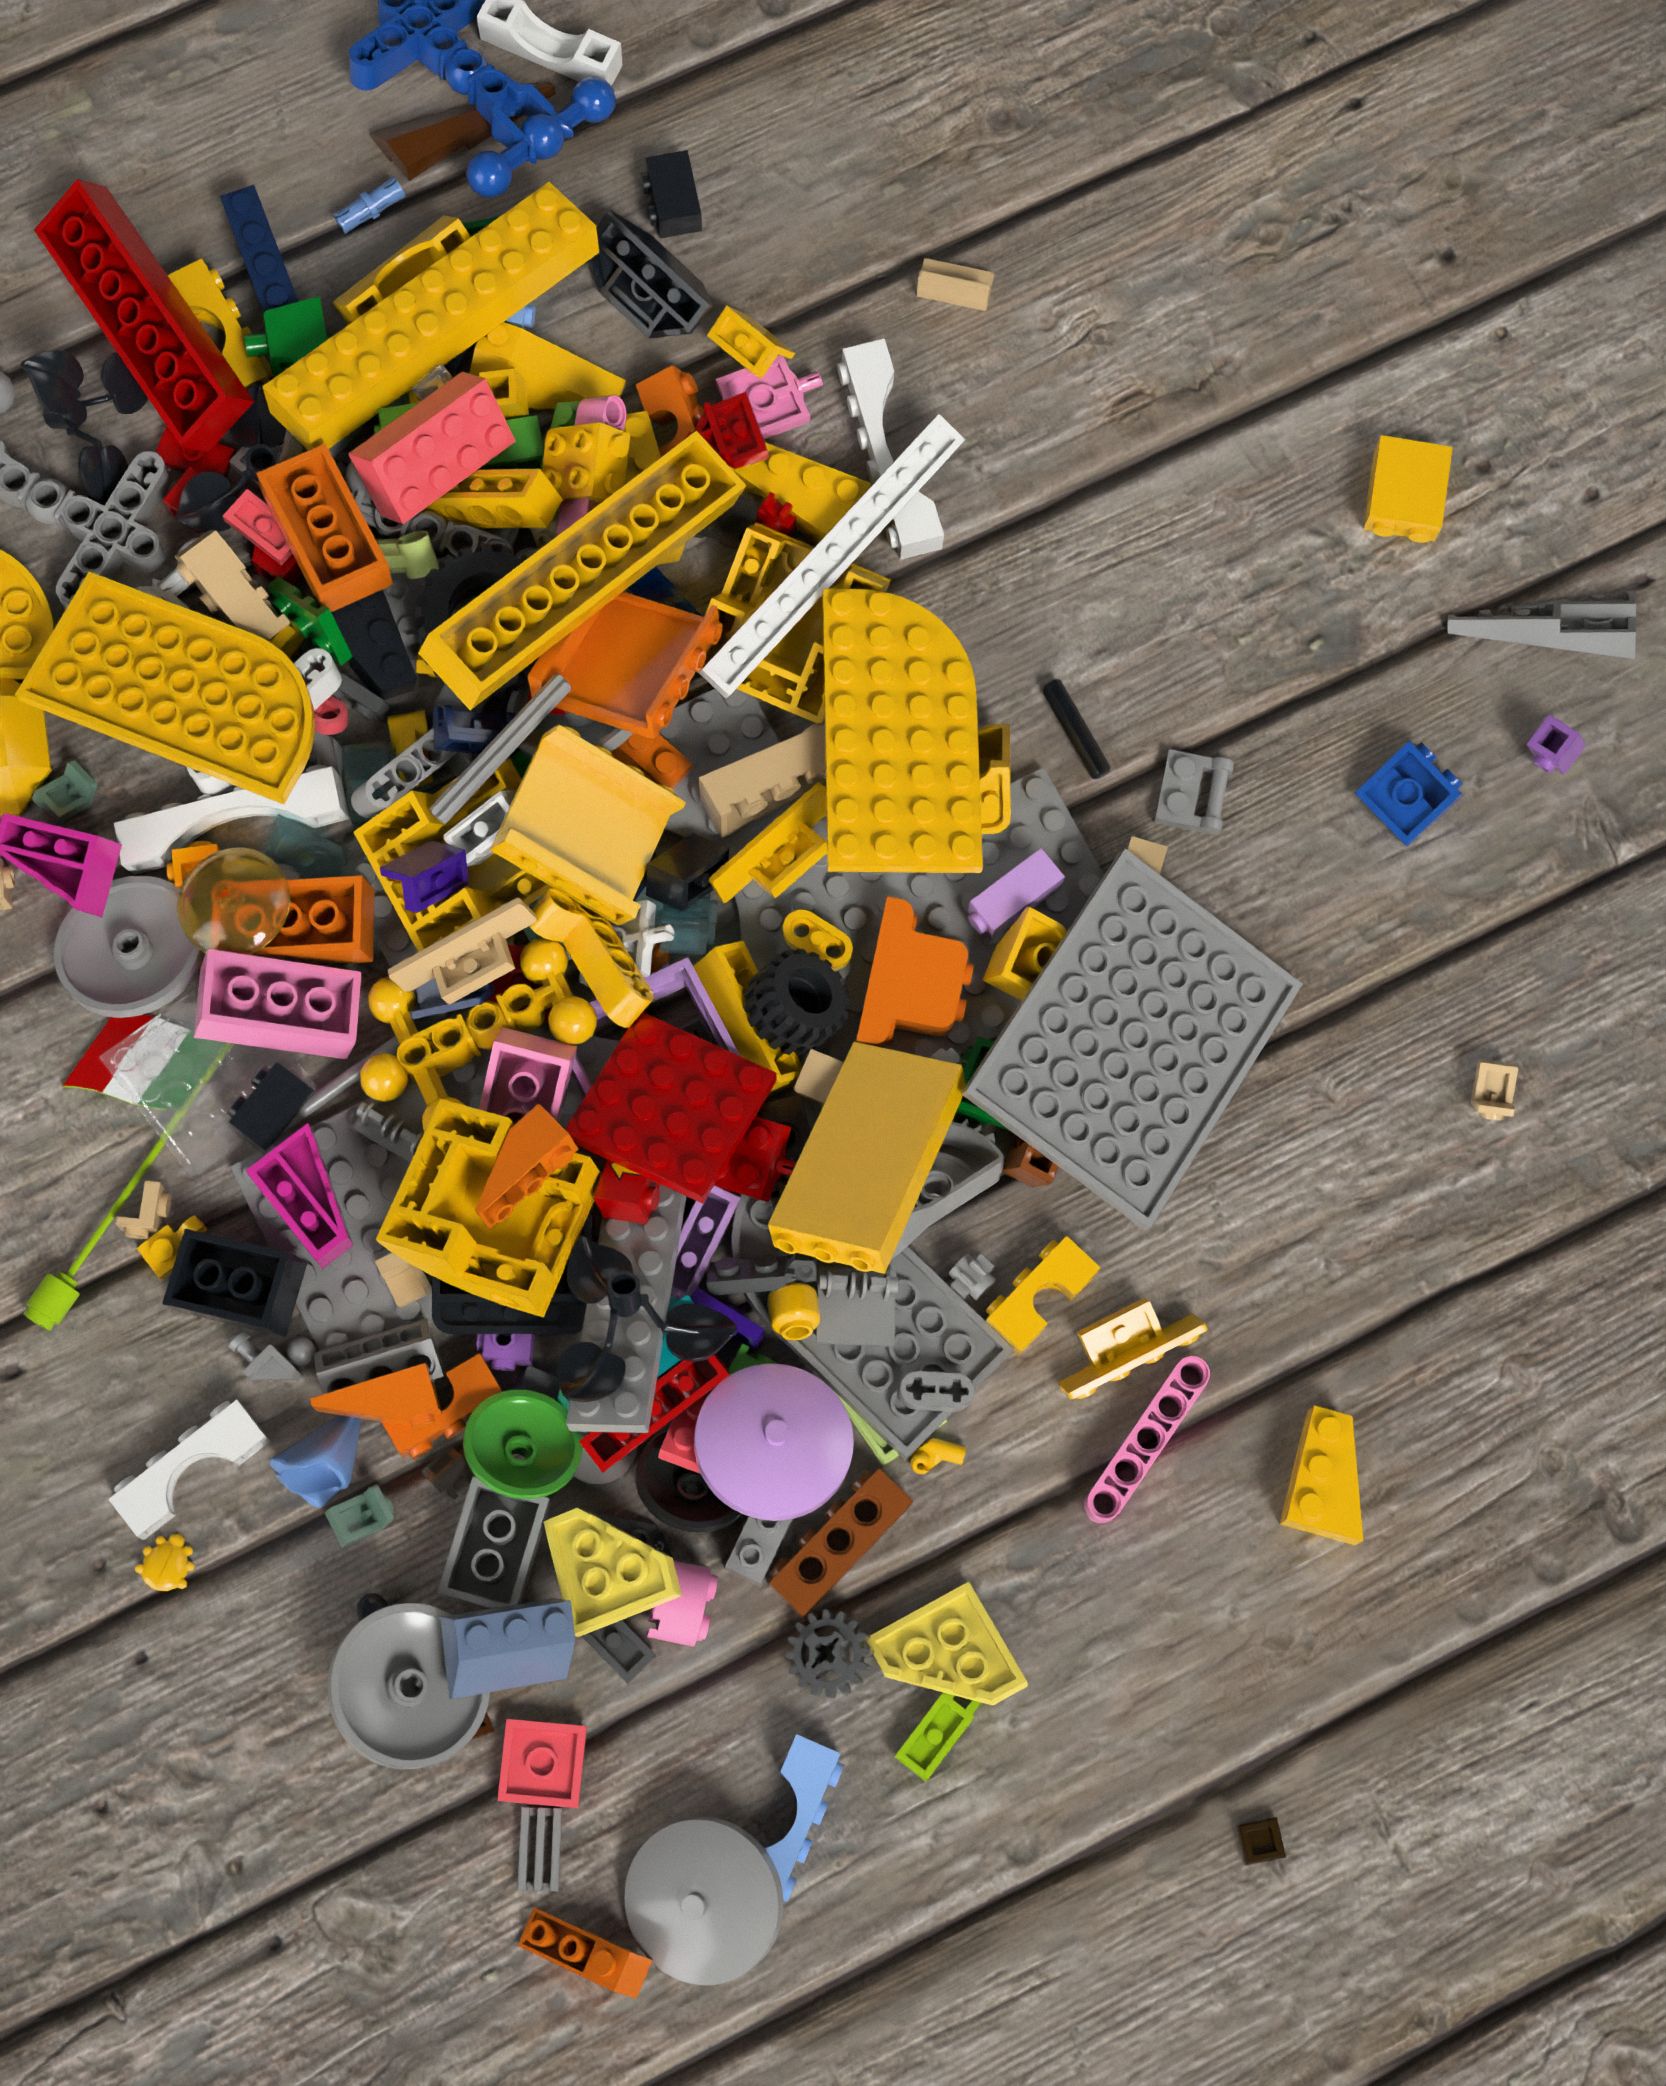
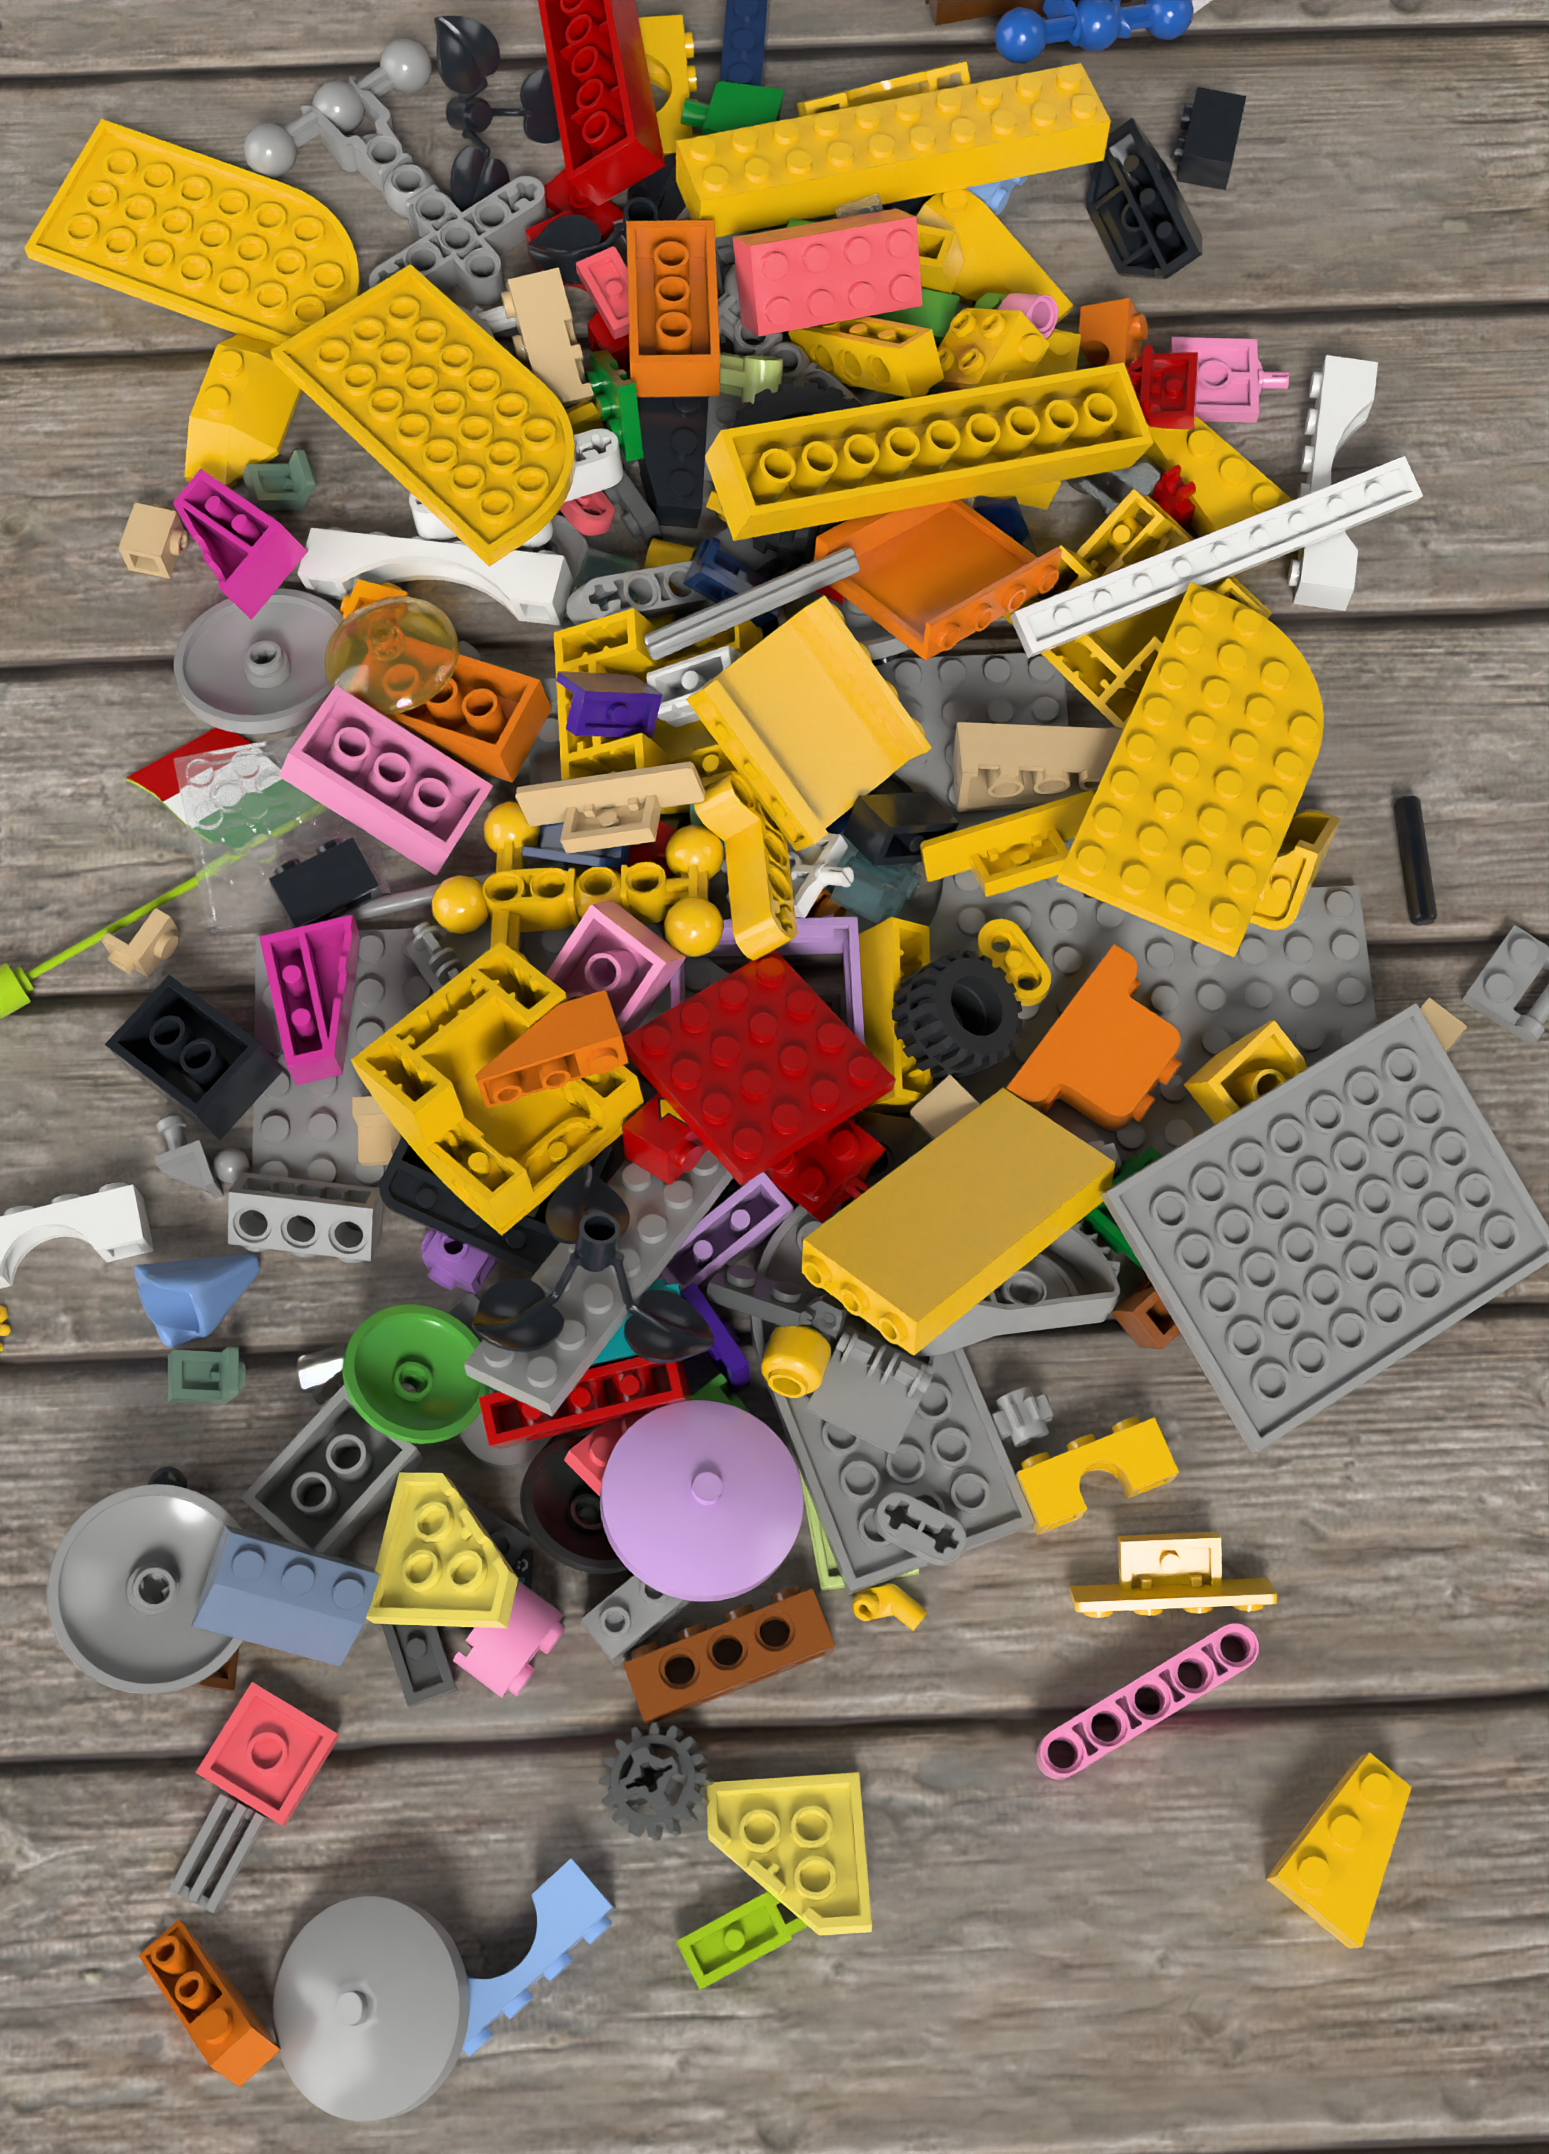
camera: 30 degrees right, 5 degrees down
yellow plate [136,1215,208,1280] -> none
clear light blue panel [263,814,349,879] -> none
orange slope [310,1363,442,1428] -> none
medium blue pin [333,176,406,234] -> none
orange arch [382,1353,502,1459] -> none
orange plate [611,733,693,790] -> none
yellow panel [707,305,795,378] -> none
tan panel [916,258,994,311] -> none
lavender brick [967,848,1065,940] -> none

